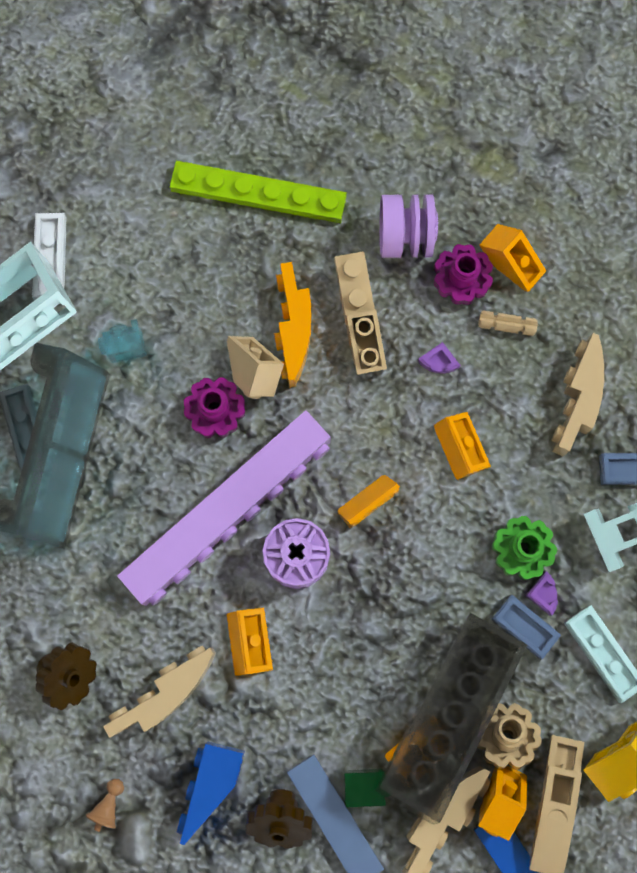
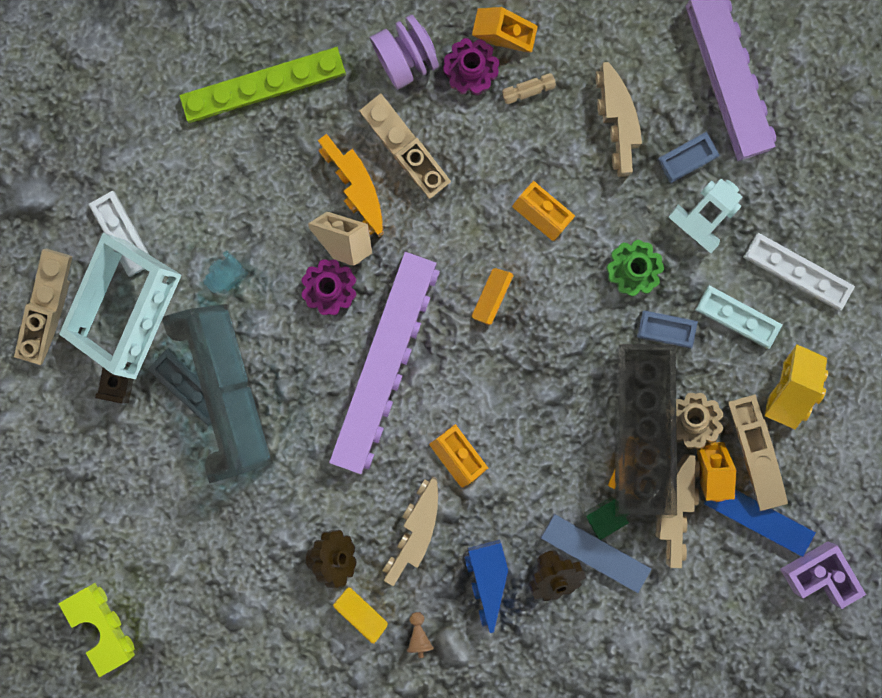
camera: 25 degrees left, 10 degrees up
lavender wheel [263,518,330,589] -> none
medium lavender tile [418,342,461,373] -> none
medium lavender tile [526,571,558,616] -> none
none -> yellow slope [333,587,388,644]

